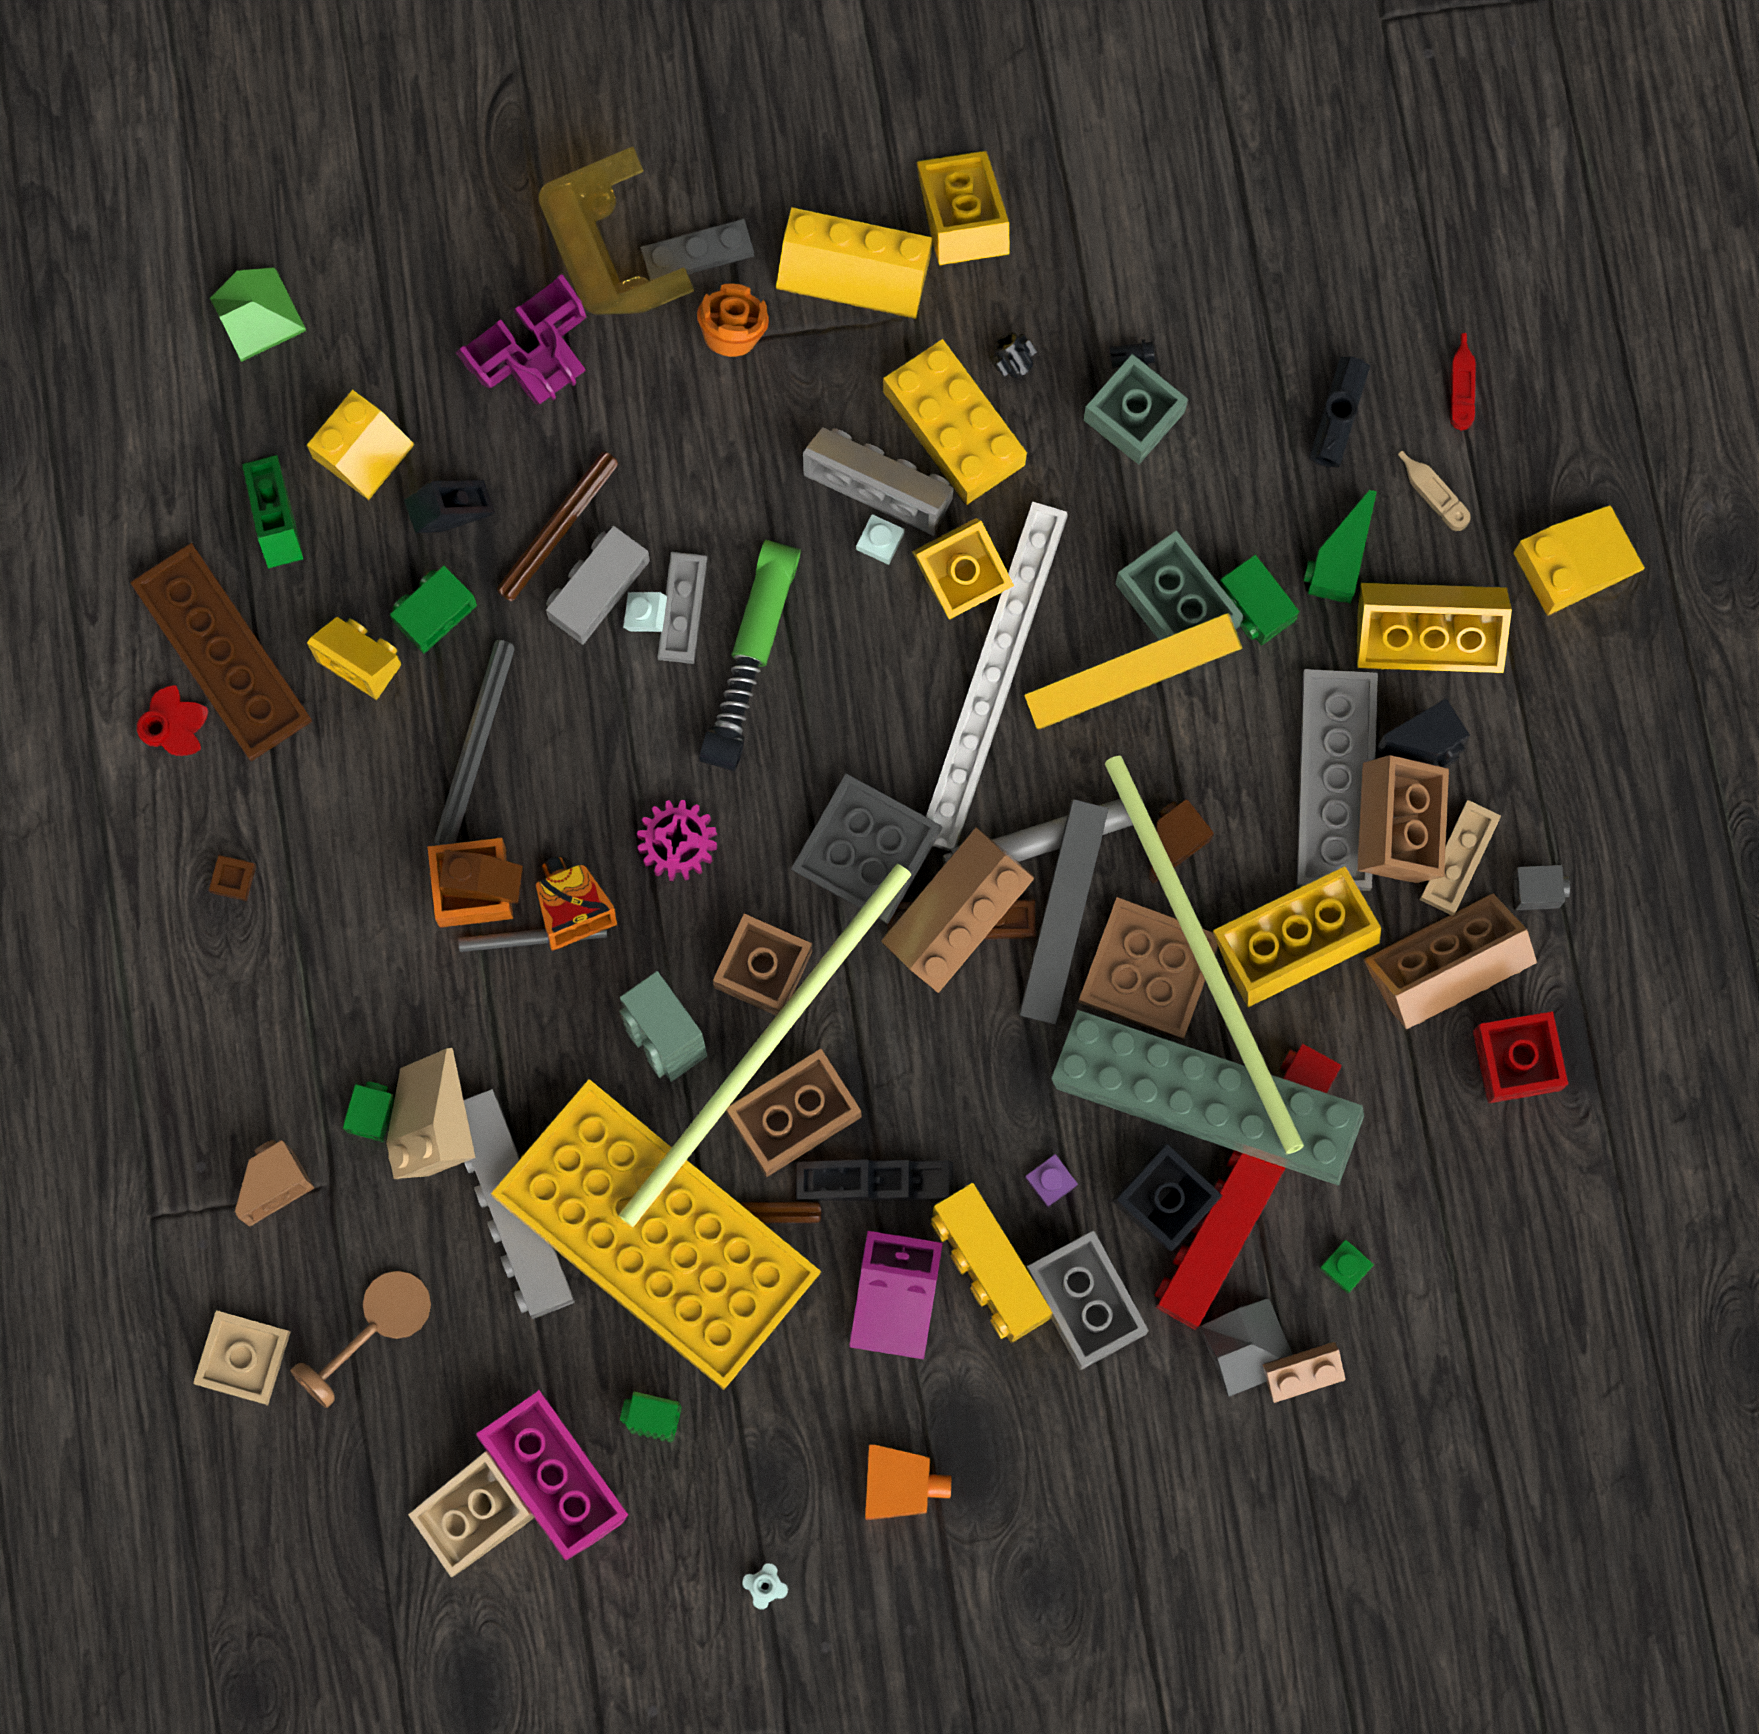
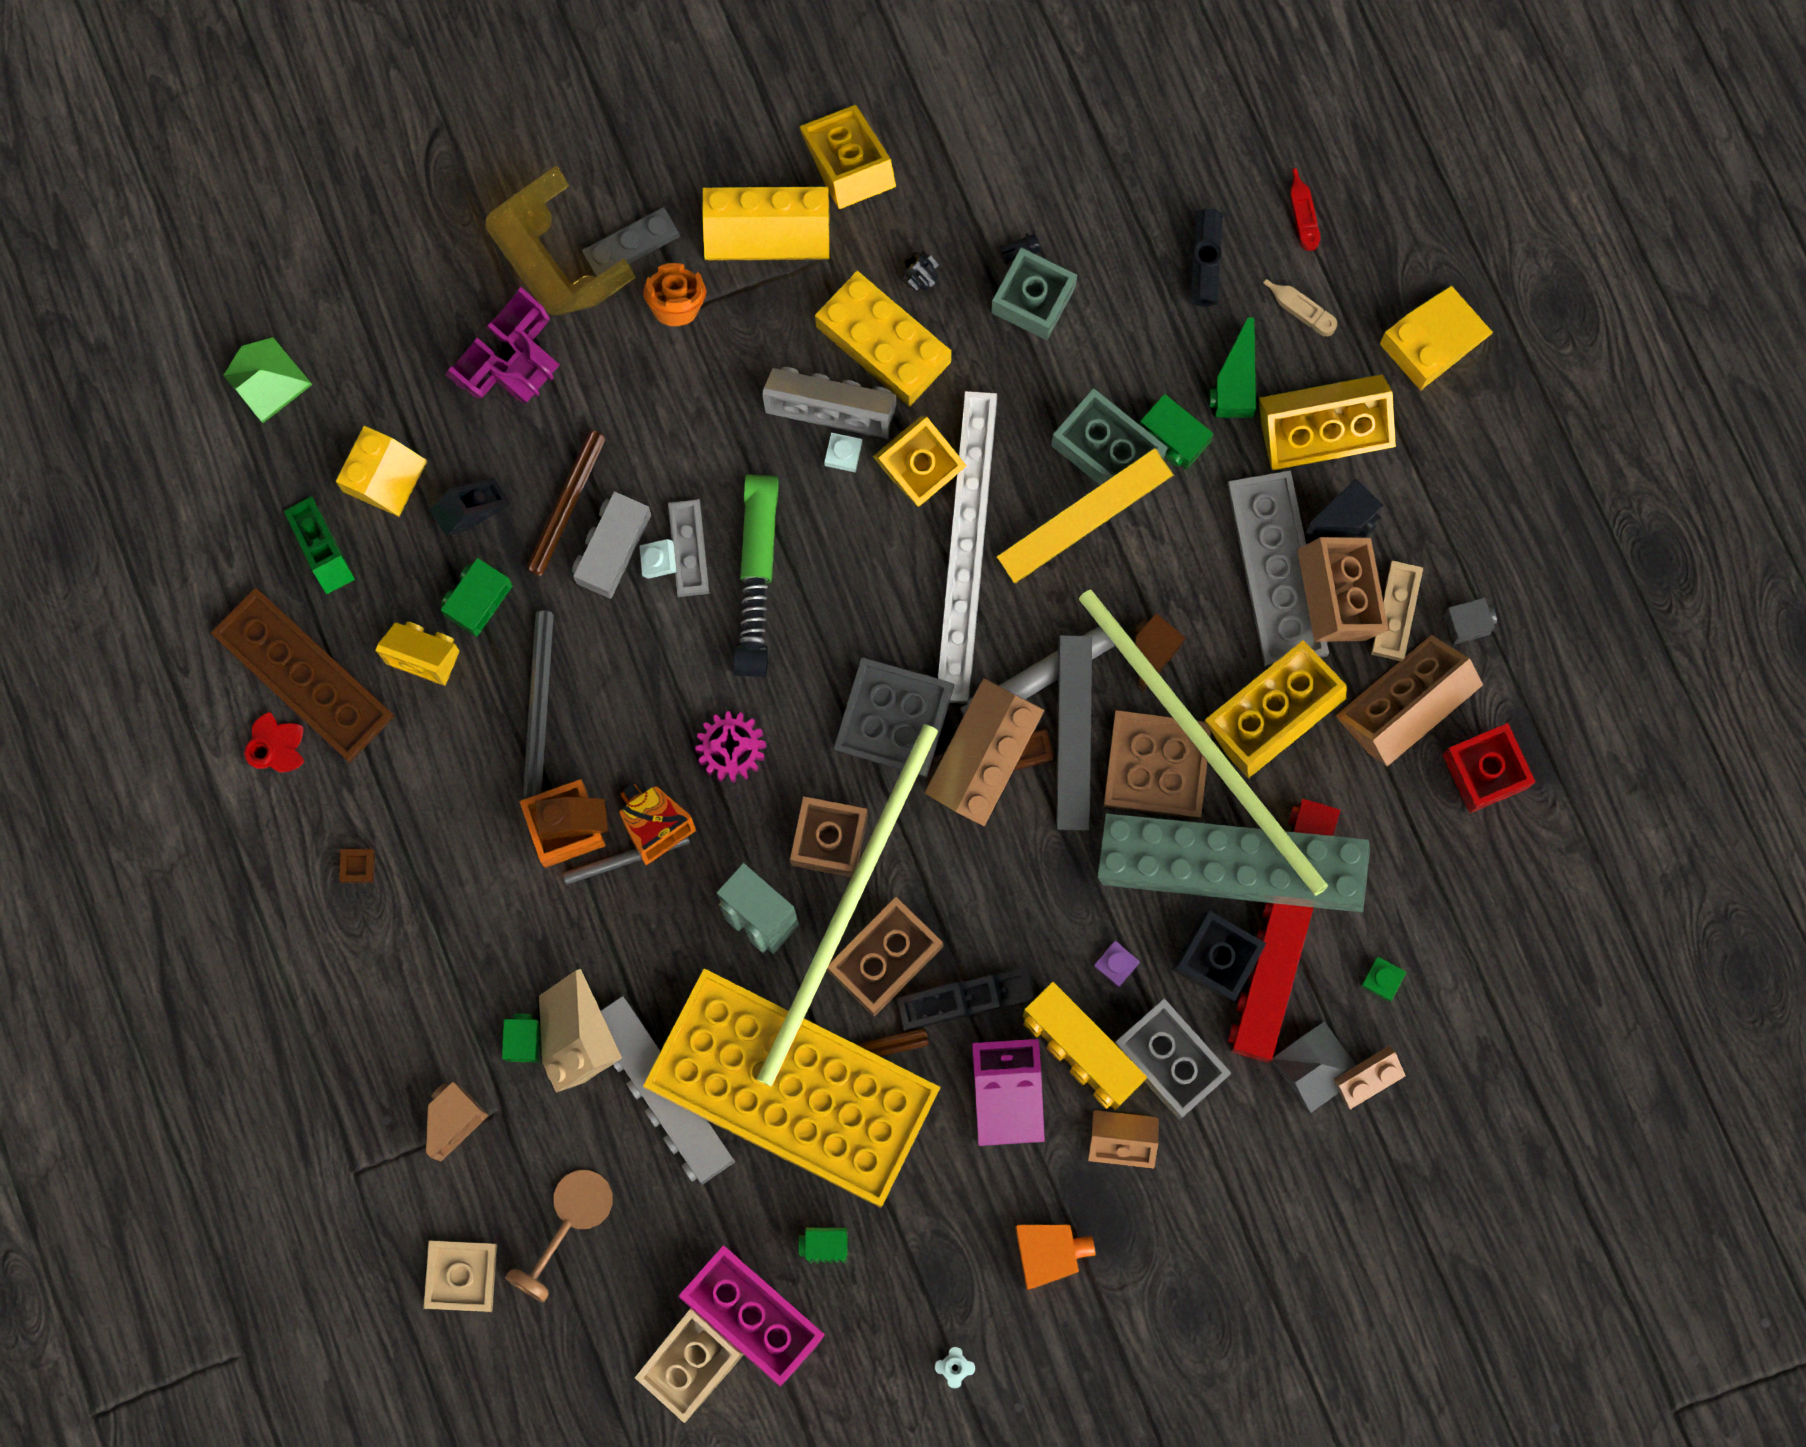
camera: 10 degrees left, 0 degrees up
none -> medium nougat panel [1088,1110,1159,1168]

